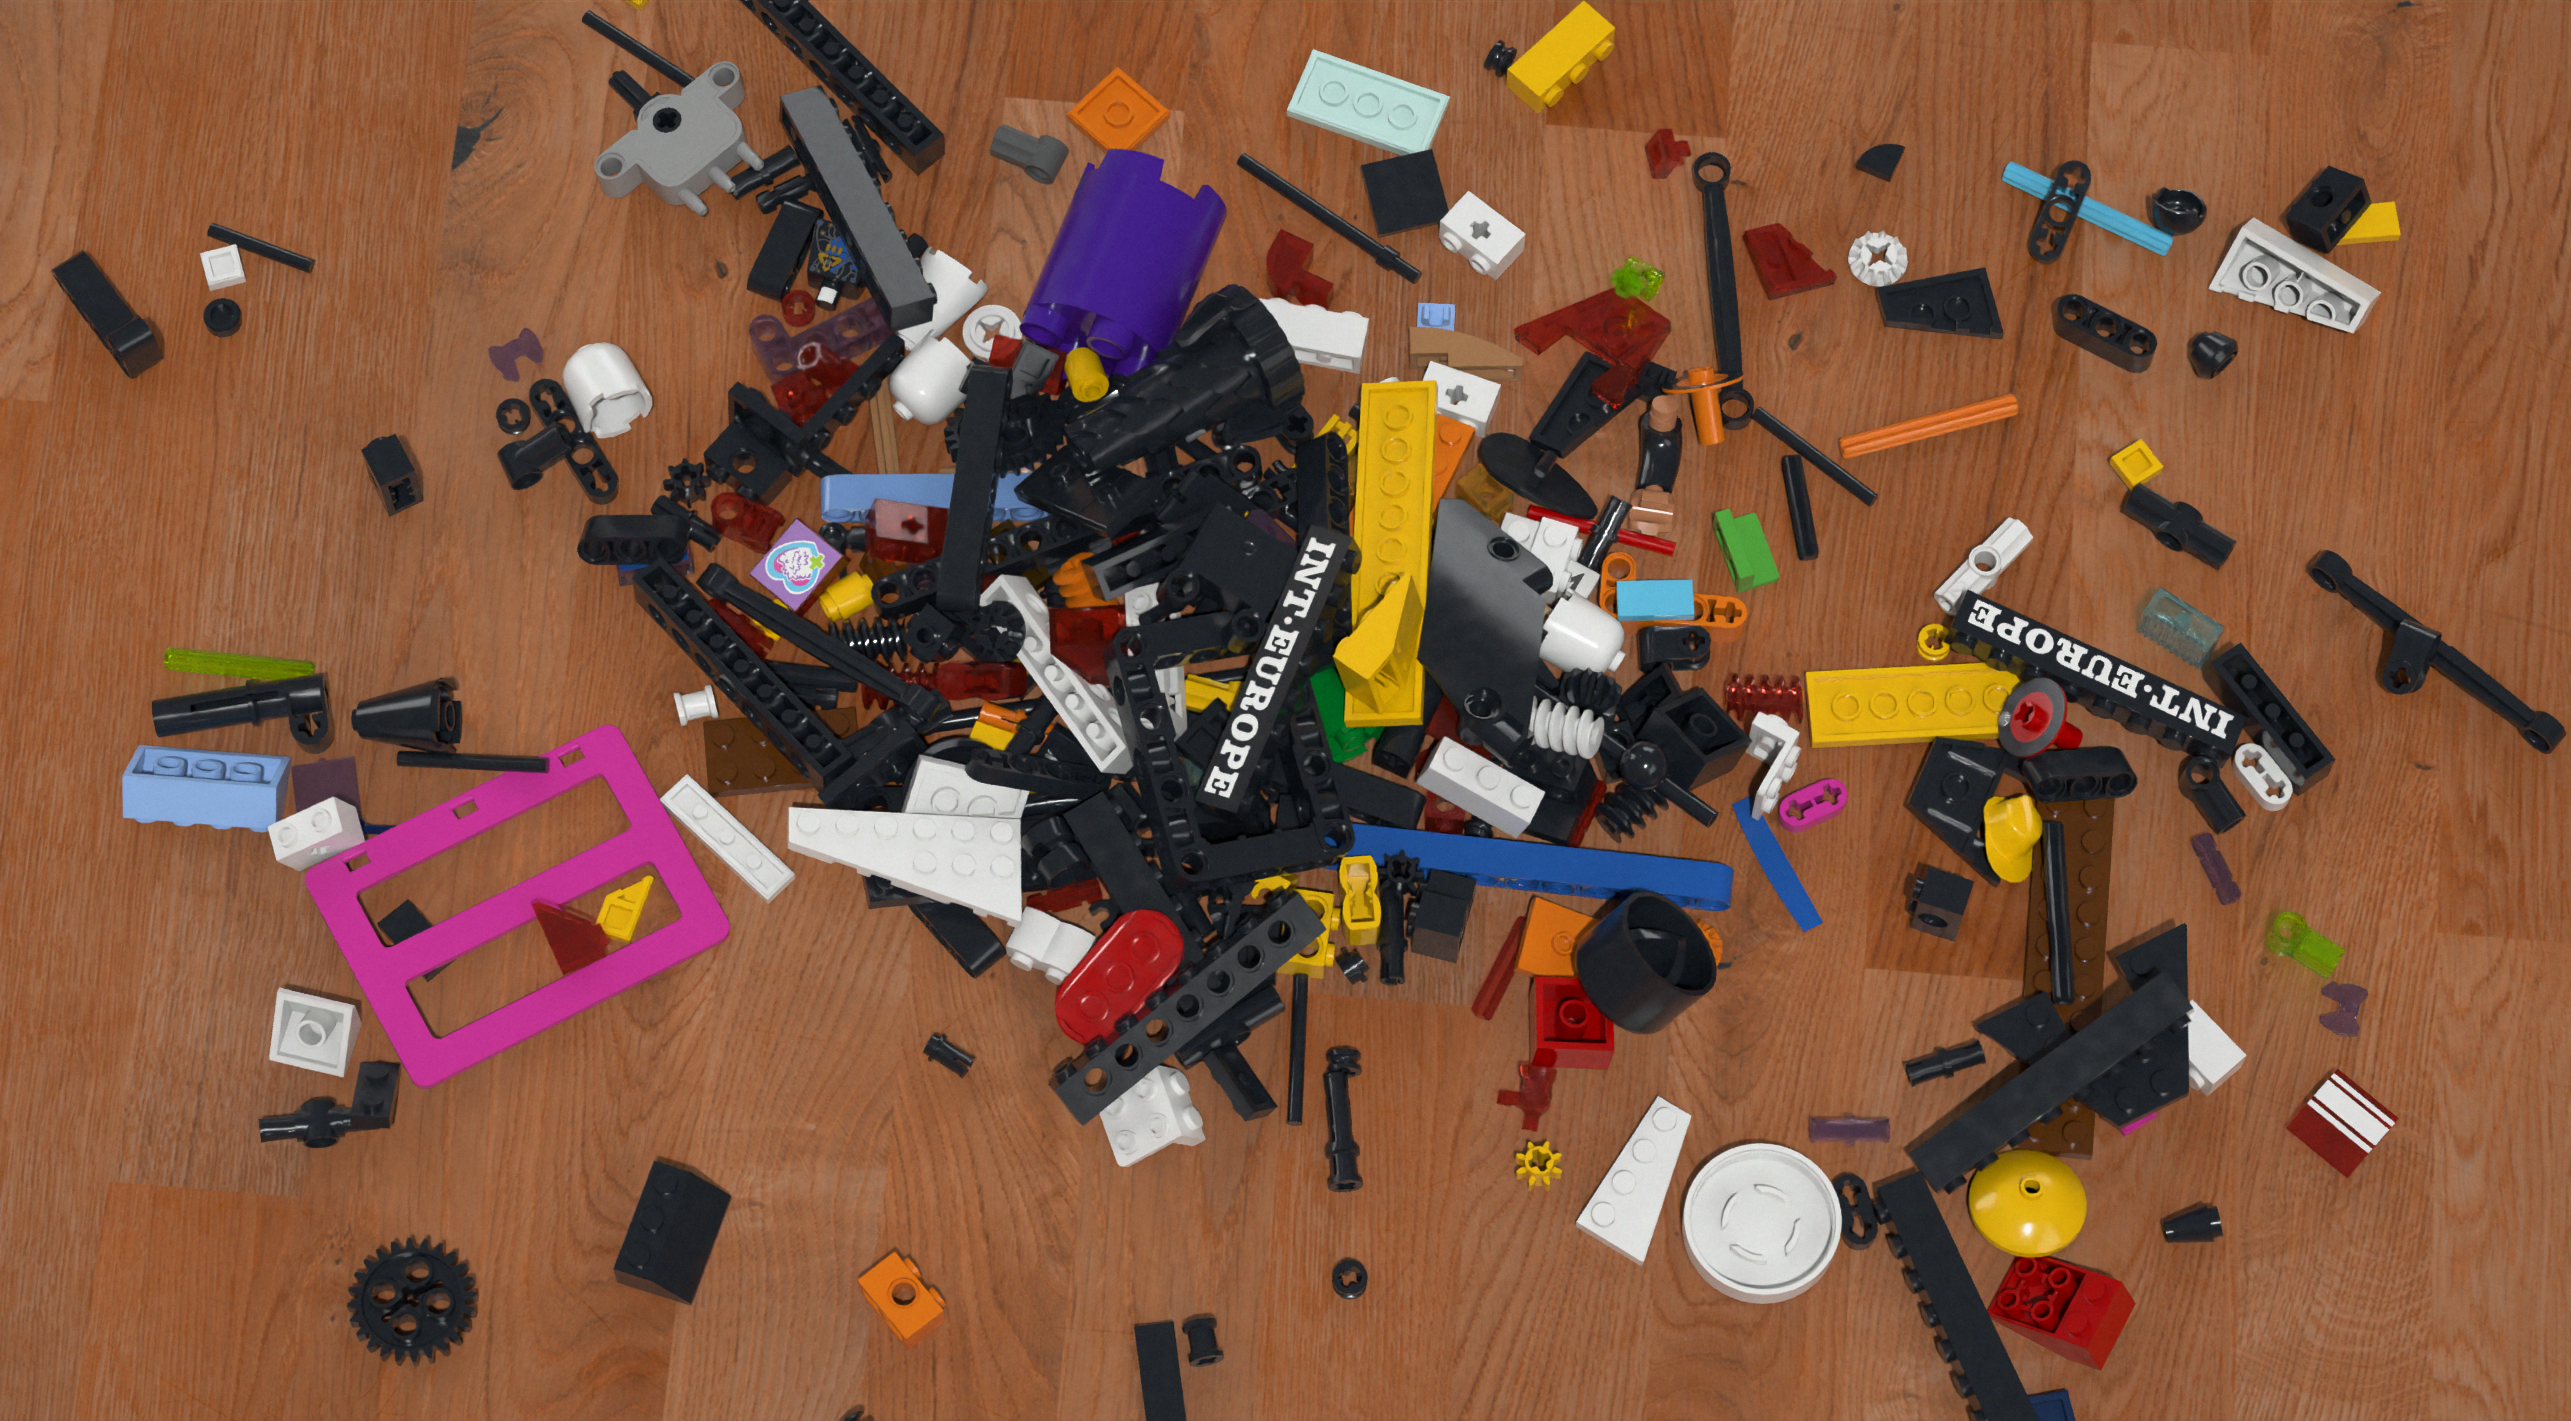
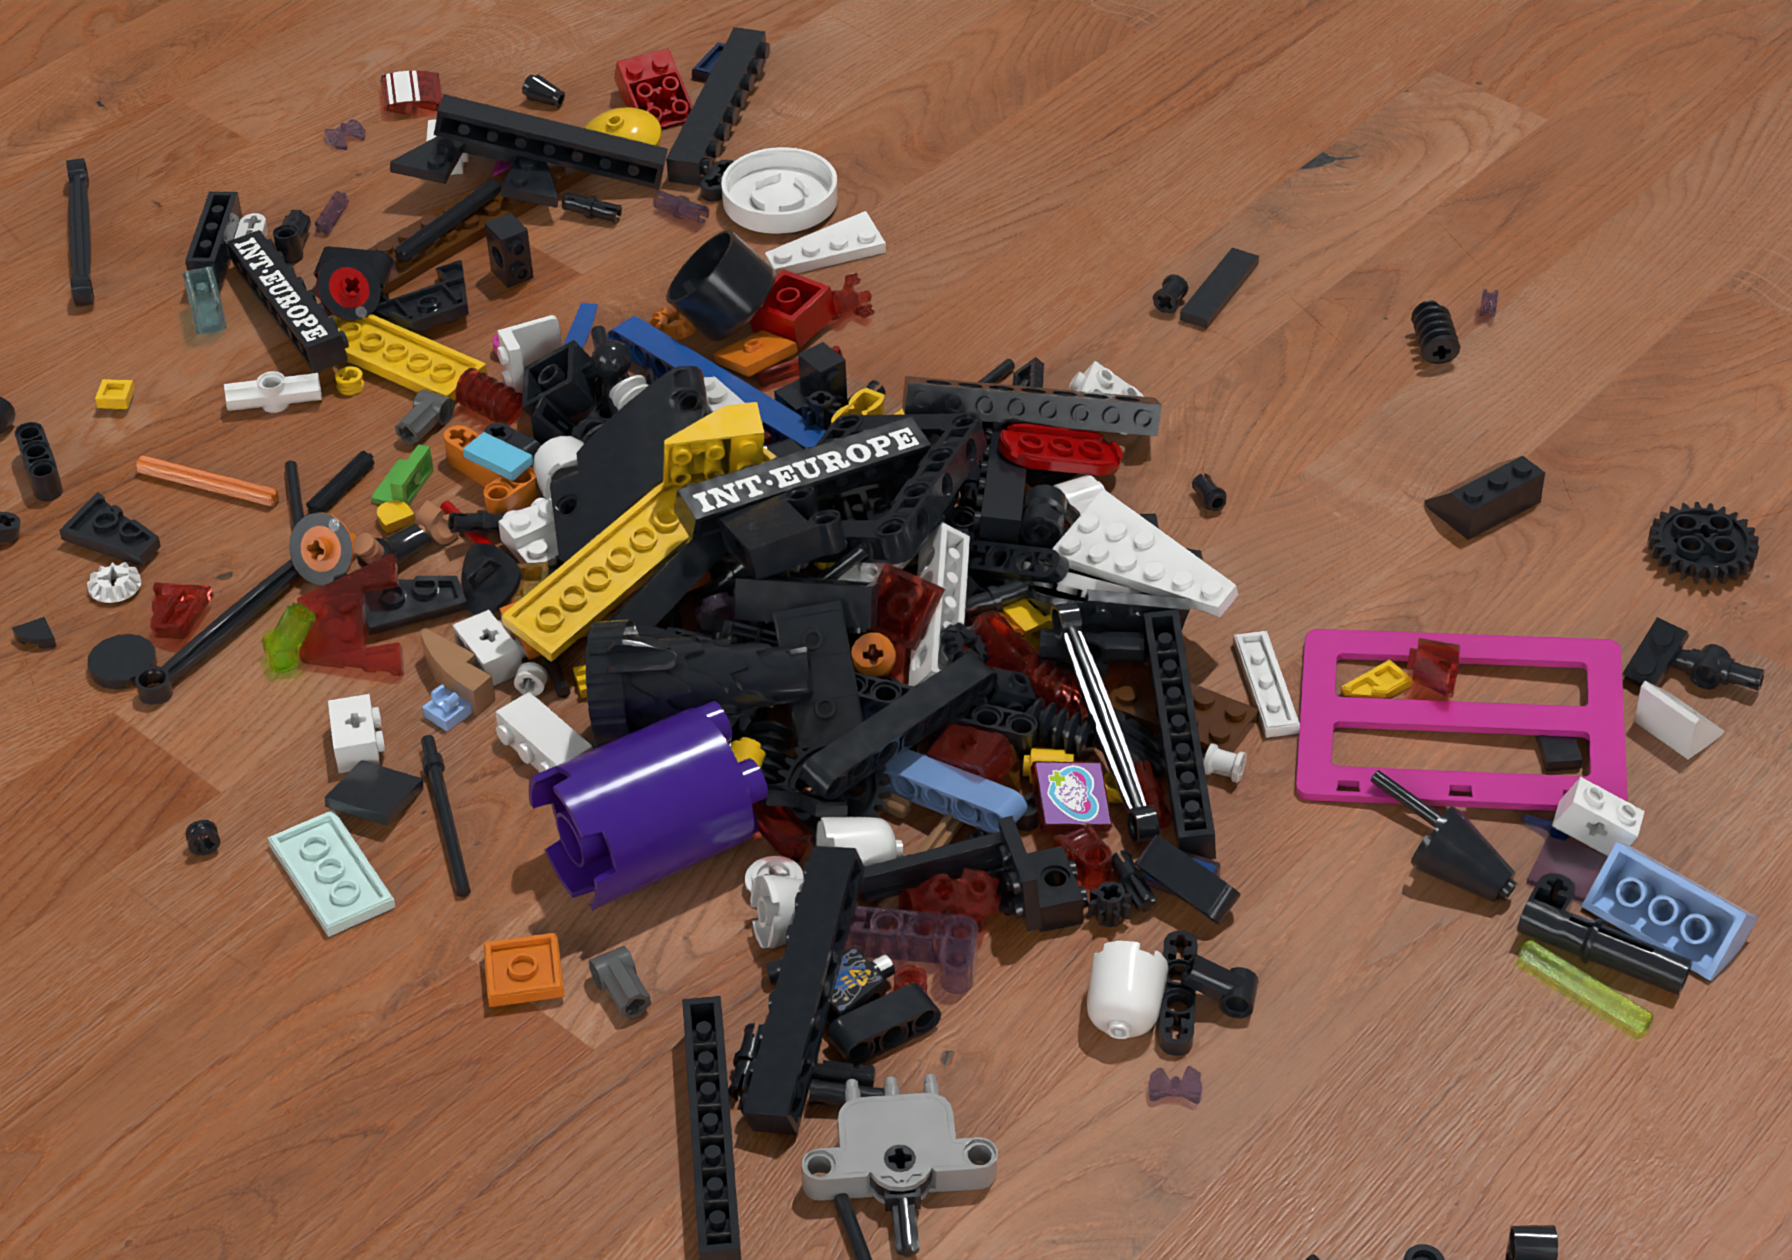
camera: 140 degrees left, 25 degrees down
black brick [361,434,423,517] -> none
black bush [496,398,531,435] -> none
orange brick [857,1251,946,1350] -> none
clear red brick [1266,229,1334,310] -> none
black pin [1323,1072,1363,1192] -> none
black bush [1326,1049,1362,1078] -> none
black bush [1332,1260,1368,1300] -> none
black plate [1336,948,1370,985] -> none
yellow brick [1506,1,1616,114] -> none
yellow gear [1515,1141,1562,1191] -> none
clear red tile [1644,129,1692,179] -> none
yellow piece [1984,795,2043,883] -> none
black piece [2122,483,2237,571] -> none
clear neon green piece [2265,911,2346,980] -> none
black piece [2383,619,2442,695] -> none
none -> black tile [88,634,157,689]
none -> yellow tile [377,500,416,534]
none -> dark grey piece [395,389,455,446]

